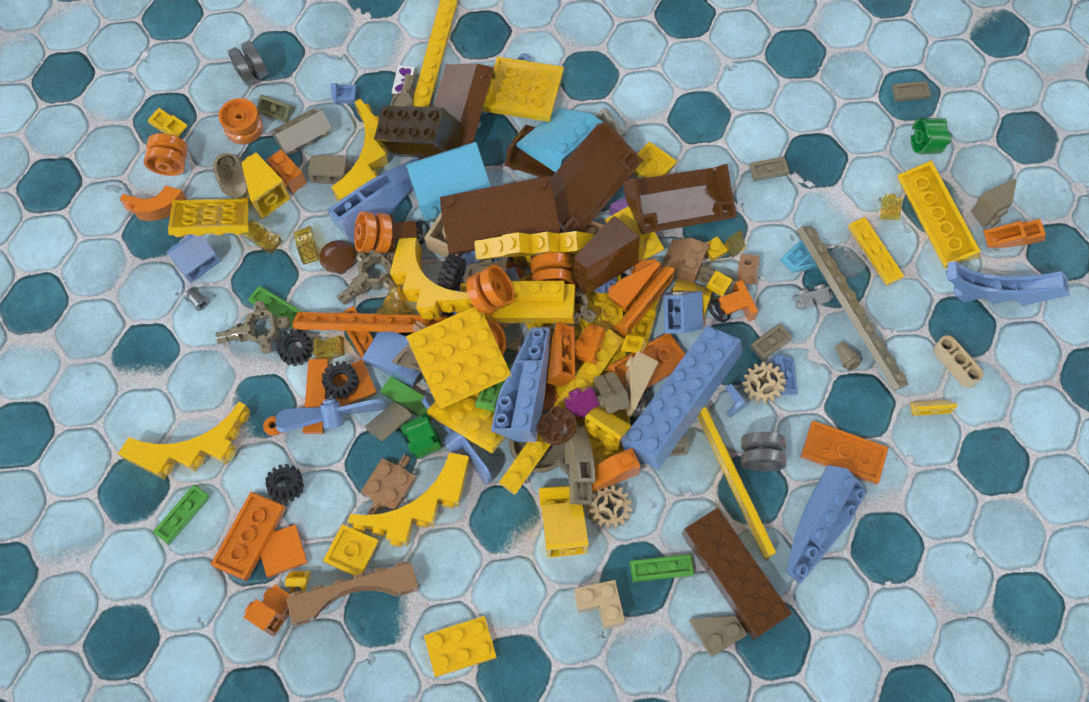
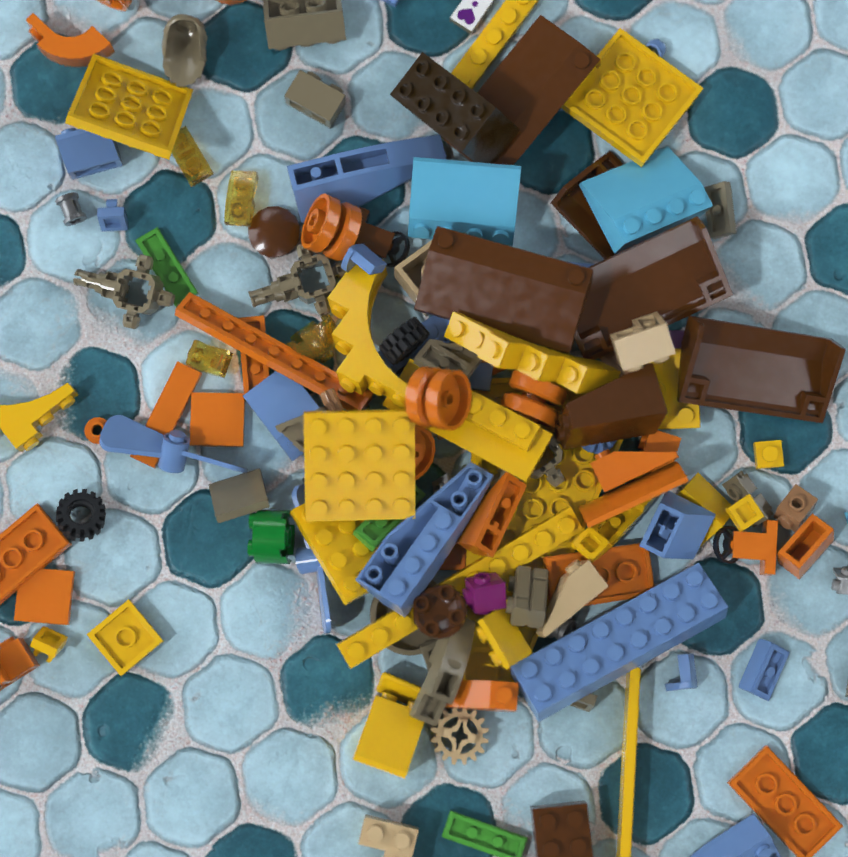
camera: 20 degrees right, 15 degrees up
yellow slope [241,153,290,220] -> none
orange brick [267,150,307,194] -> none
black tyre [276,329,313,366] -> none
medium nougat arch [286,562,418,627] -> none
black tyre [321,361,359,399] -> none
yellow arch [331,99,389,202] -> none
yellow arch [348,452,470,548] -> none
medium nougat plate [361,455,417,515] -> none
bright green tile [380,376,432,419] -> none
dark tan piece [390,74,413,107] -> none
yellow plate [424,616,497,678] -> none
orange wing [575,323,606,365] -> none
yellow plate [633,141,677,179] -> none
medium nougat slope [659,238,709,283] -> none
clear yellow slope [724,231,746,258] -> none
flat silver wheel [741,432,787,472] -> none
tan gear [743,362,786,405] -> none
dark tan plate [750,324,793,361] -> none
none -> medium blue tile [97,199,128,231]
none -> medium blue tile [341,244,387,275]
none -> tan brick [610,312,676,372]
none -> orange brick [778,513,834,580]

